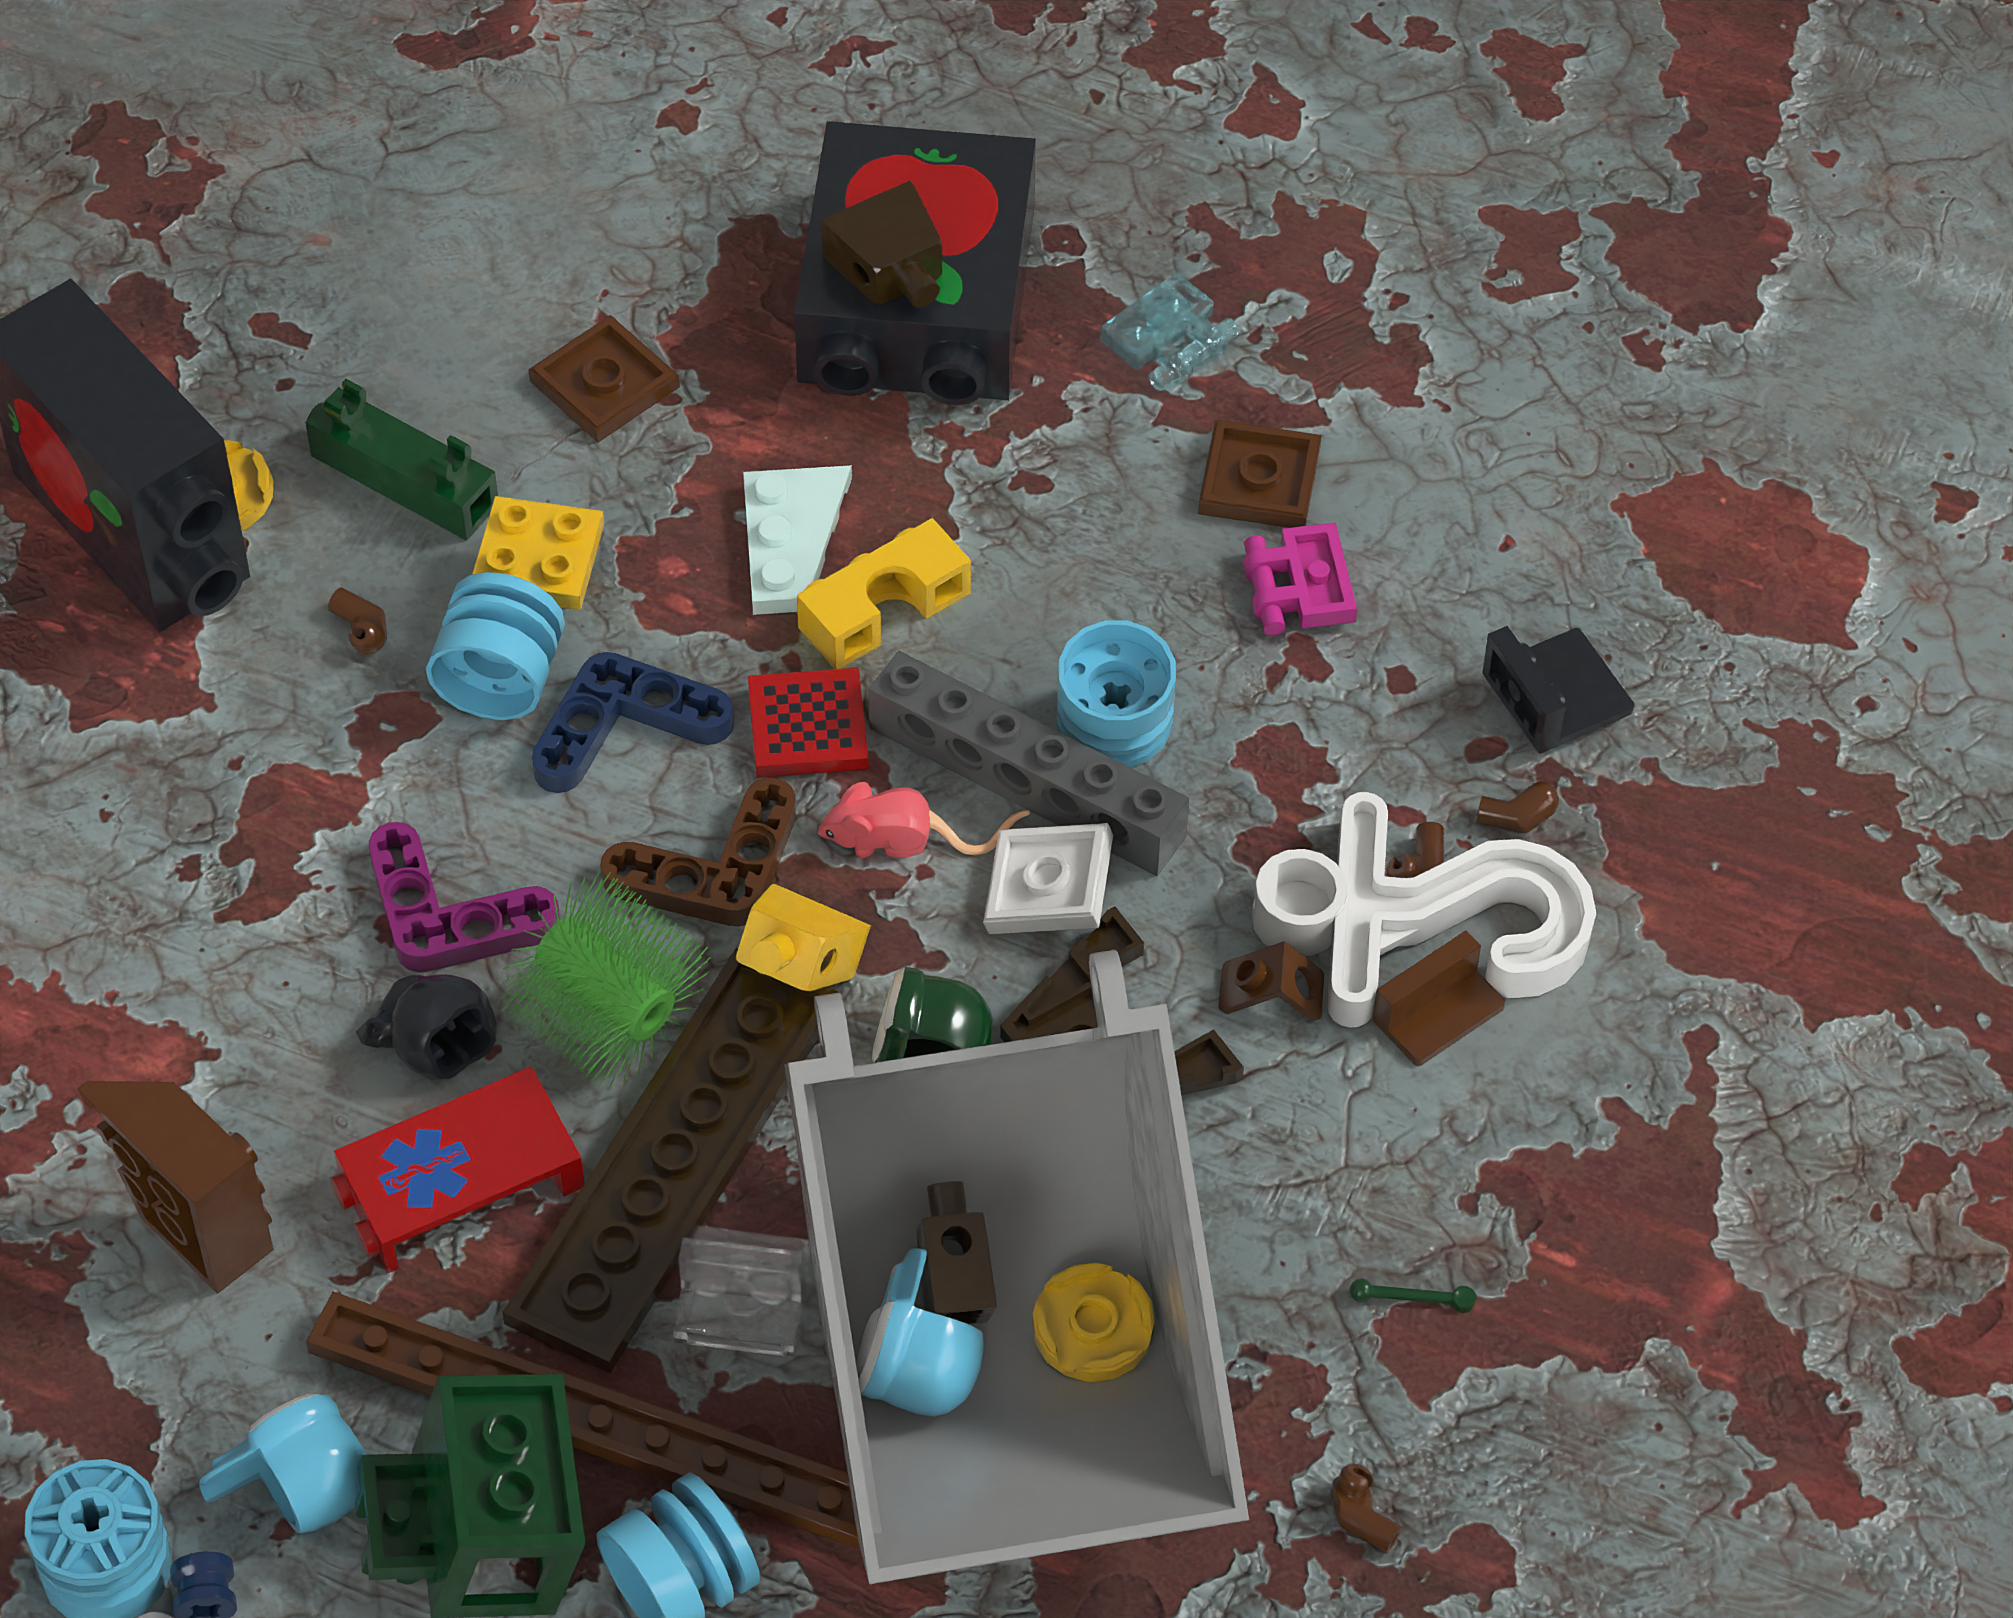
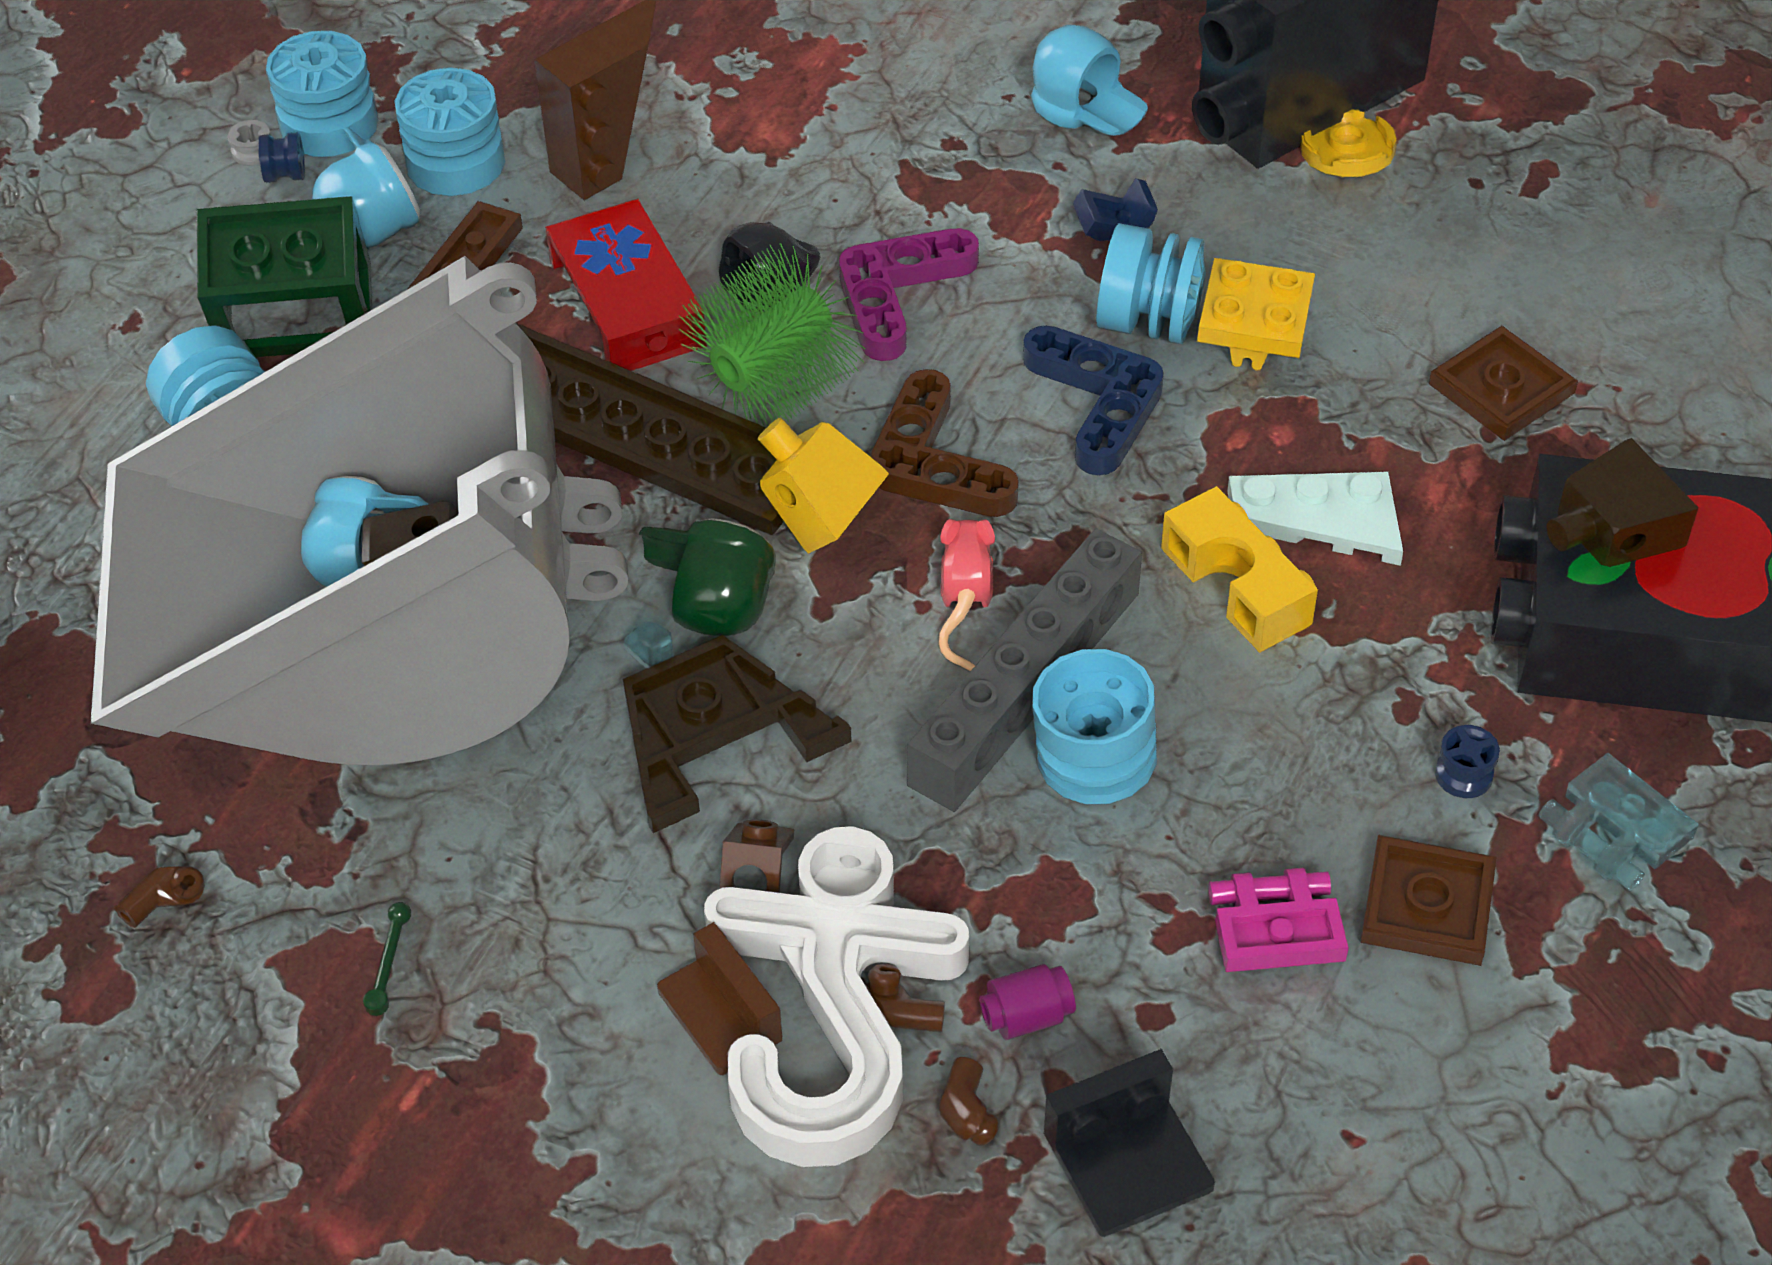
camera: 95 degrees right, 5 degrees down
dark green brick [305,379,498,541] -> none
reddish brown arm [328,587,387,655] -> none
red tile [748,667,869,778] -> none
white tile [983,823,1113,934] -> none
none -> medium azure wheel [395,68,505,196]
none -> magenta brick [979,964,1076,1040]
none -> medium azure piece [1031,25,1148,136]
none -> dark blue bracket [1072,178,1158,241]
none -> dark blue wheel [1435,725,1500,799]

